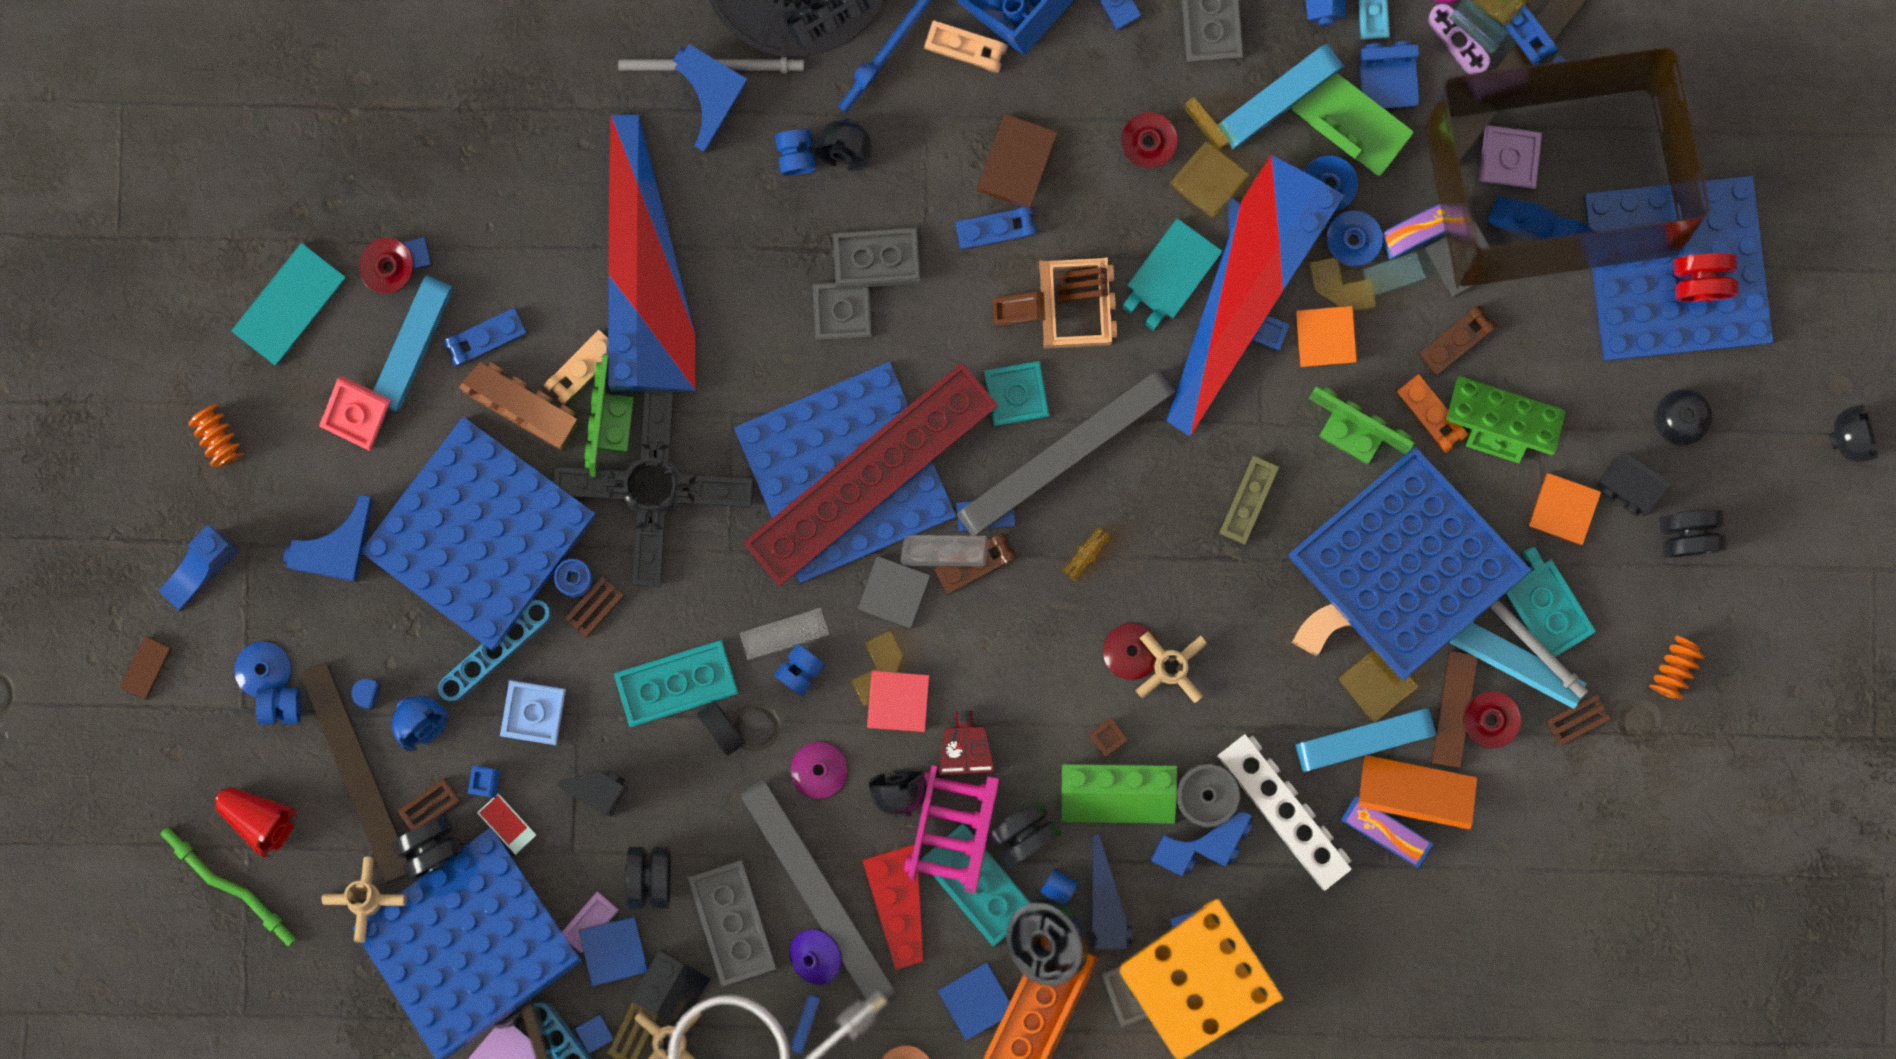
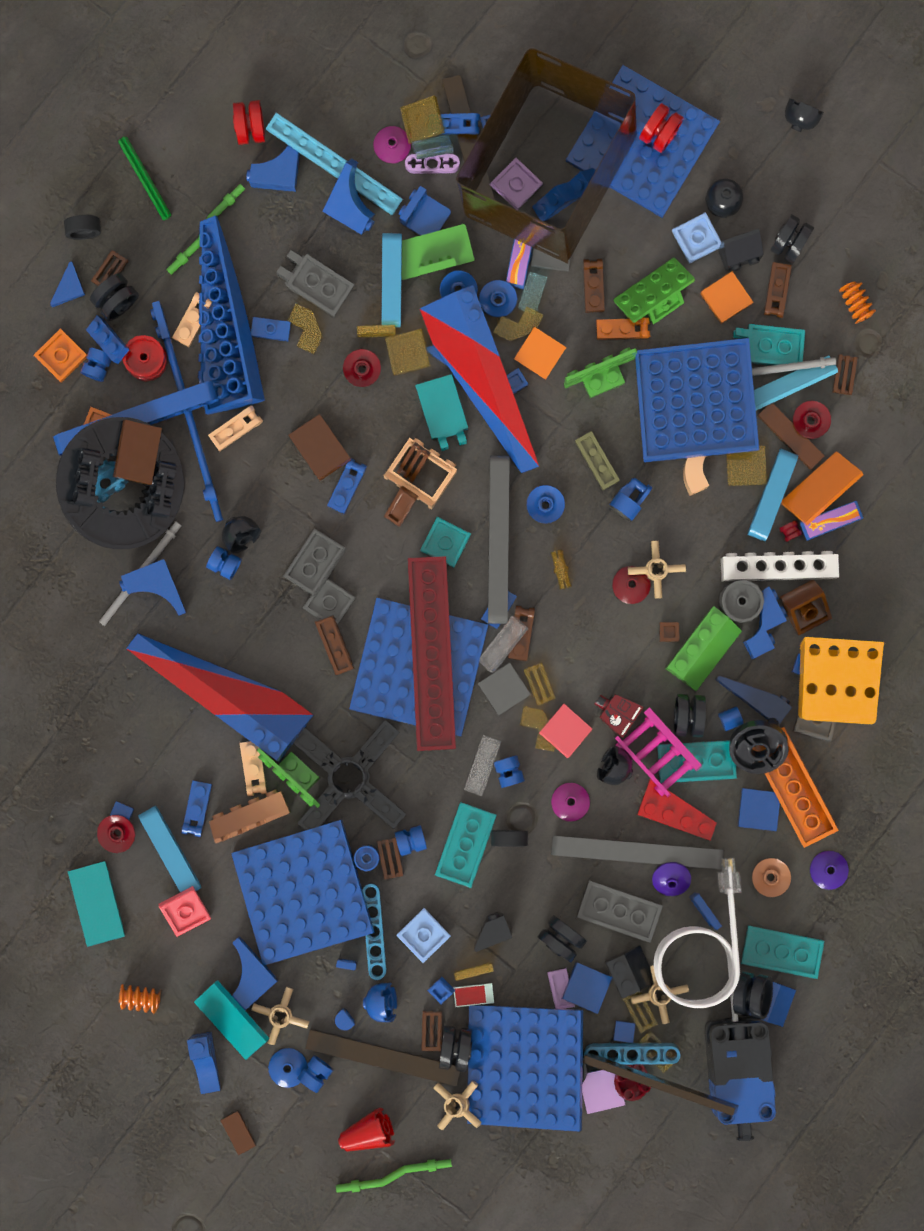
camera: 60 degrees left, 0 degrees up
none -> teal tile [194,980,270,1060]
none -> tan bar [251,987,309,1045]
none -> clear yellow tile [288,304,322,354]
none -> reddish brown tile [315,615,354,675]
none -> blue tile [336,958,357,970]
none -> blue wheel [394,825,427,856]
none -> clear yellow tile [454,962,494,981]
none -> clear yellow tile [524,663,556,706]
none -> blue dish [527,485,565,524]
none -> blue piece [609,478,652,522]
none -> light blue plate [672,212,722,264]
none -> reddish brown plate [764,262,792,318]
none -> dark red wheel [779,520,803,542]
none -> reddish brown slope [780,579,832,636]

